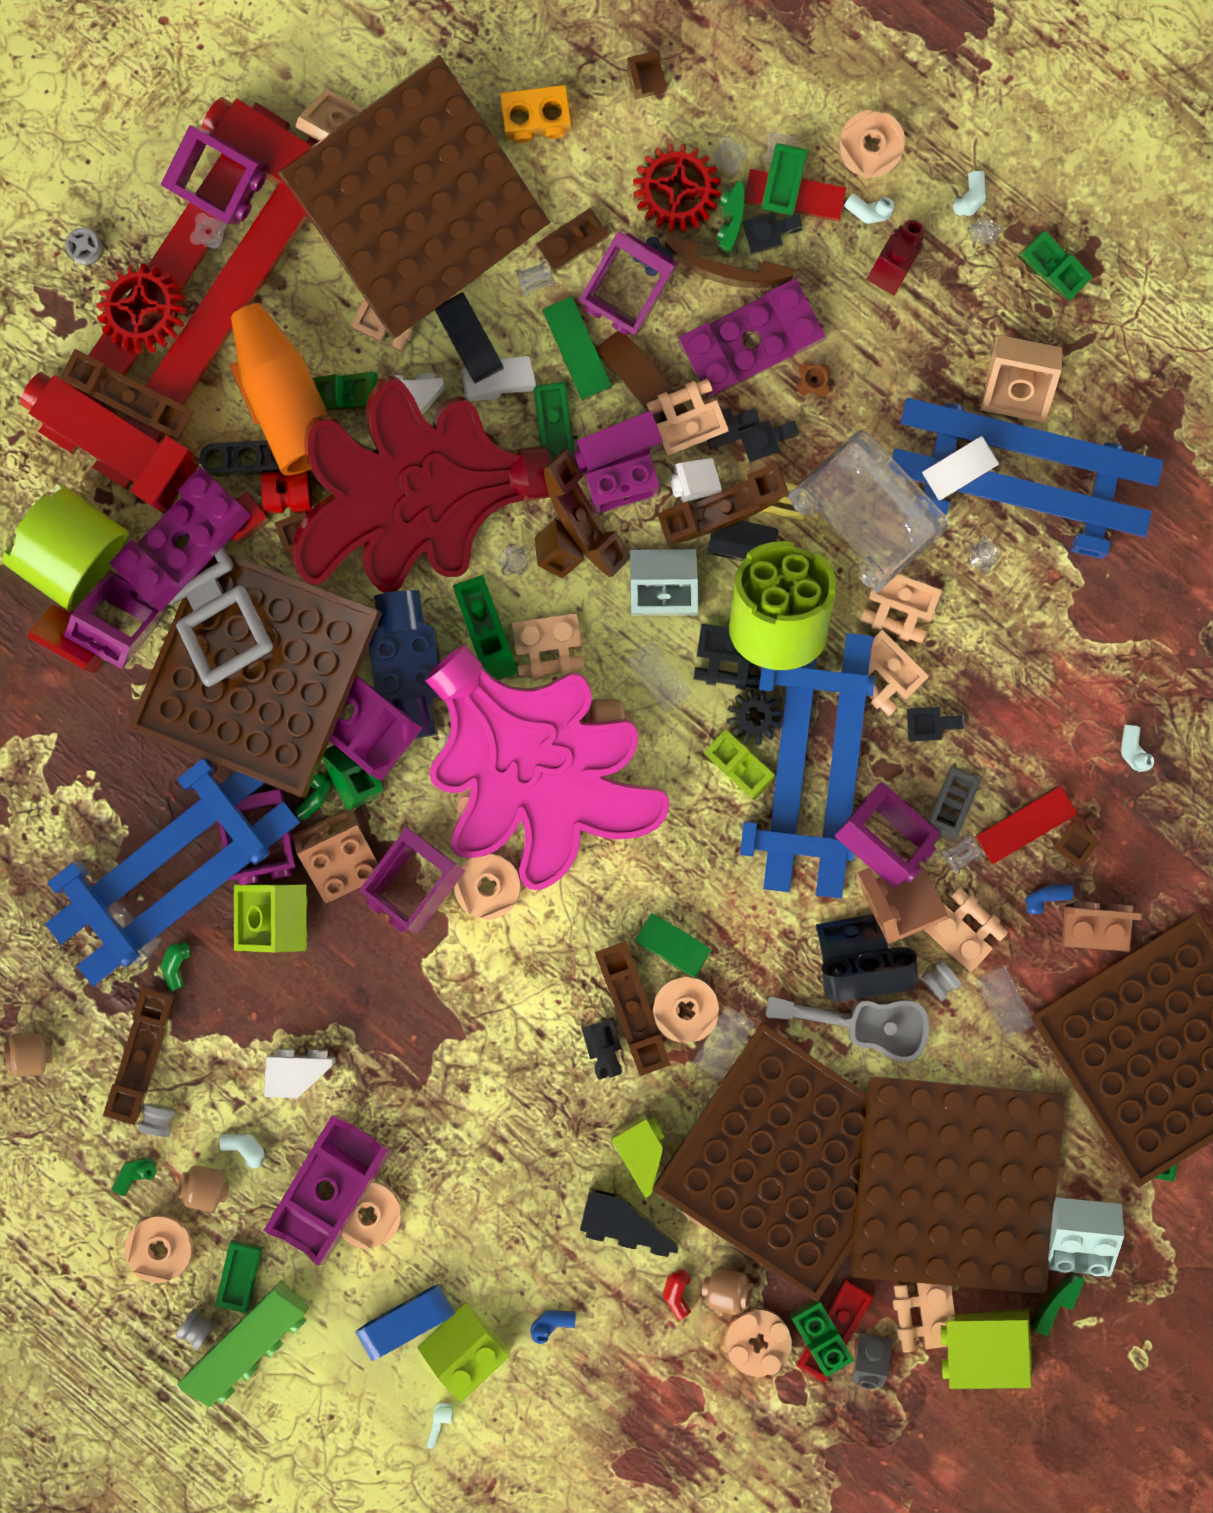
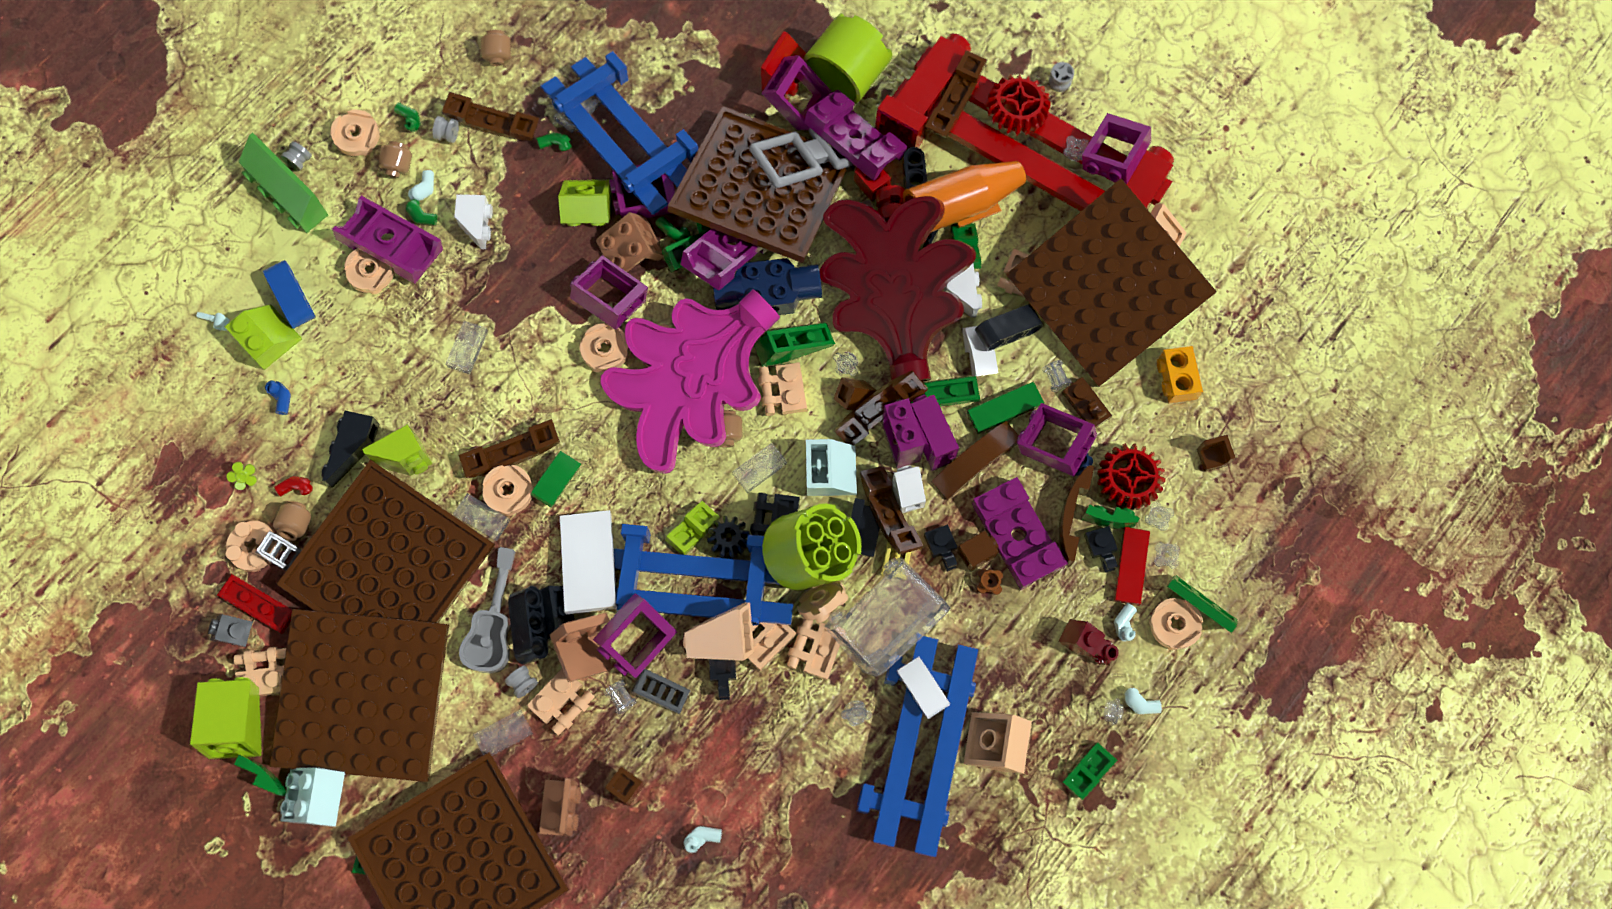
camera: 90 degrees right, 15 degrees down
green tile [215,1240,263,1313] -> none
black plate [581,1017,622,1080] -> none
light nougat plate [646,378,729,456] -> none
black plate [707,407,760,451] -> none
green tile [761,143,808,216] -> none
green slope [789,1300,855,1377] -> none
red tile [974,786,1077,865] -> none
blue arm [1025,884,1074,914] -> none
none -> lime plant [227,462,257,490]
none -> slope [255,531,302,571]
none -> green arm [405,199,438,226]
none -> clear plate [446,321,488,374]
none -> white tile [560,510,617,614]
none -> light nougat slope [683,602,754,661]
none -> light nougat plate [797,580,848,623]
none -> reddish brown brick [957,530,999,572]
none -> green tile [1167,575,1238,633]

